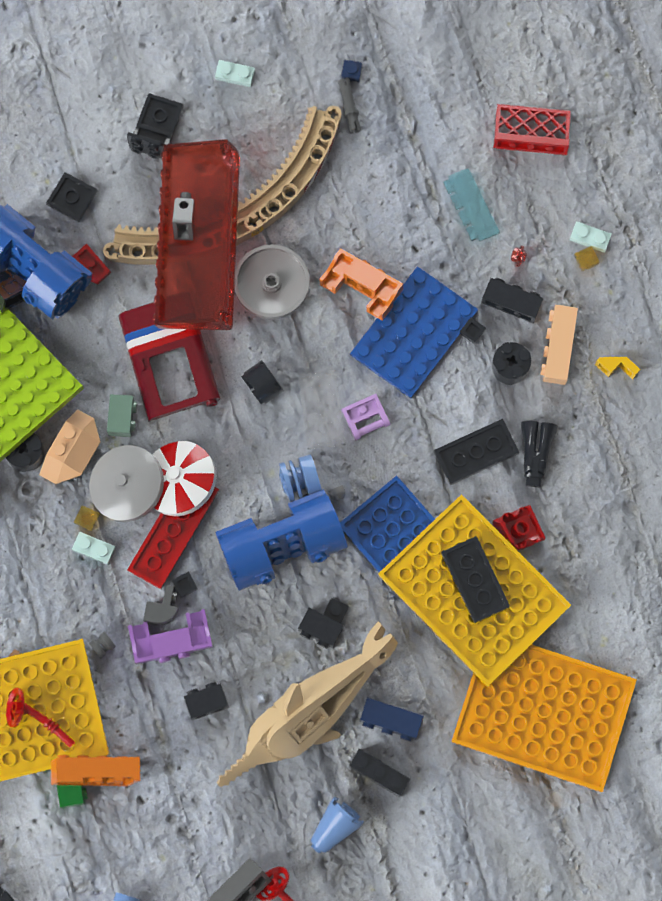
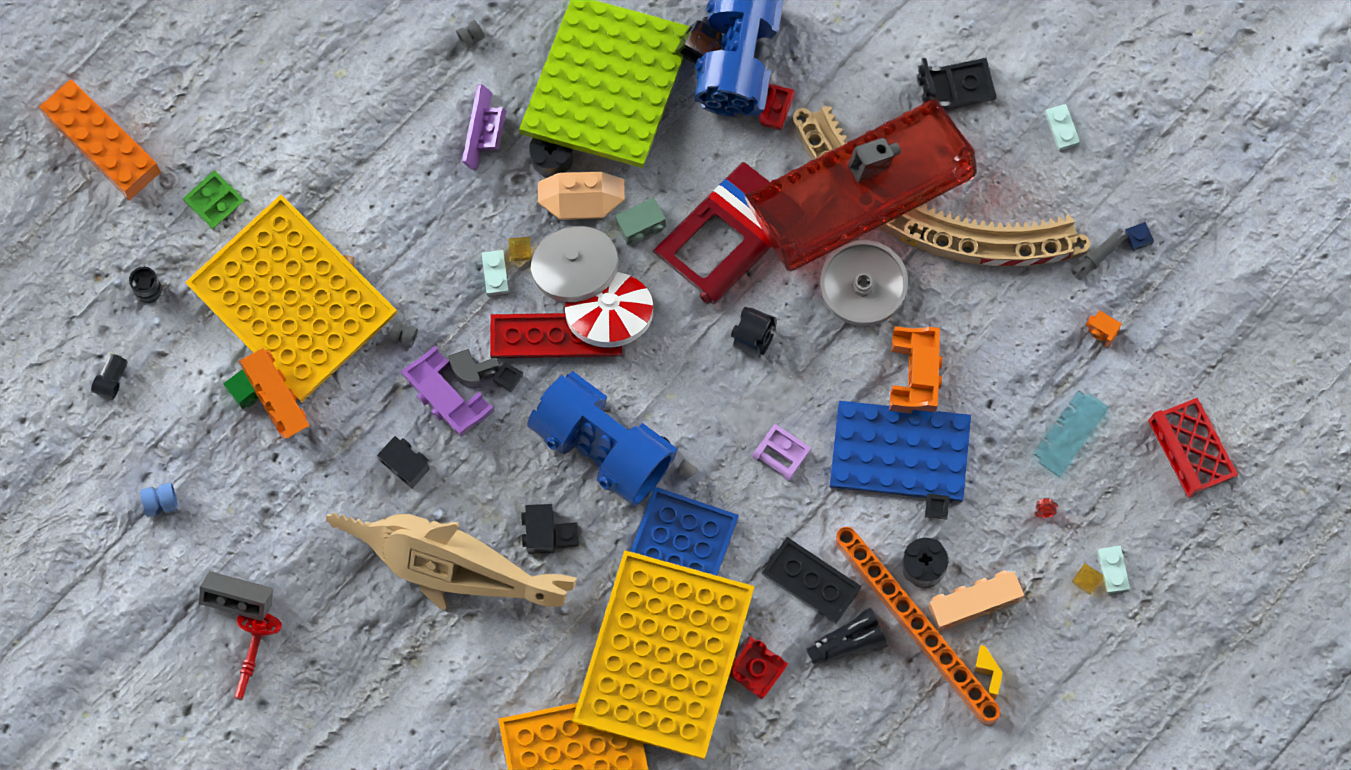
camera: 65 degrees right, 5 degrees down
red dish [6,688,75,748] -> none
black plate [46,172,98,222] -> none
medium blue wheel [279,454,321,502] -> none
medium blue cone [311,797,364,853] -> none
black brick [348,749,410,798] -> none
dark blue brick [360,697,423,742] -> none
black plate [441,536,510,624] -> none
black brick [481,278,543,324] -> none
none -> orange beam [836,526,1000,726]
none -> orange brick [1085,310,1122,348]

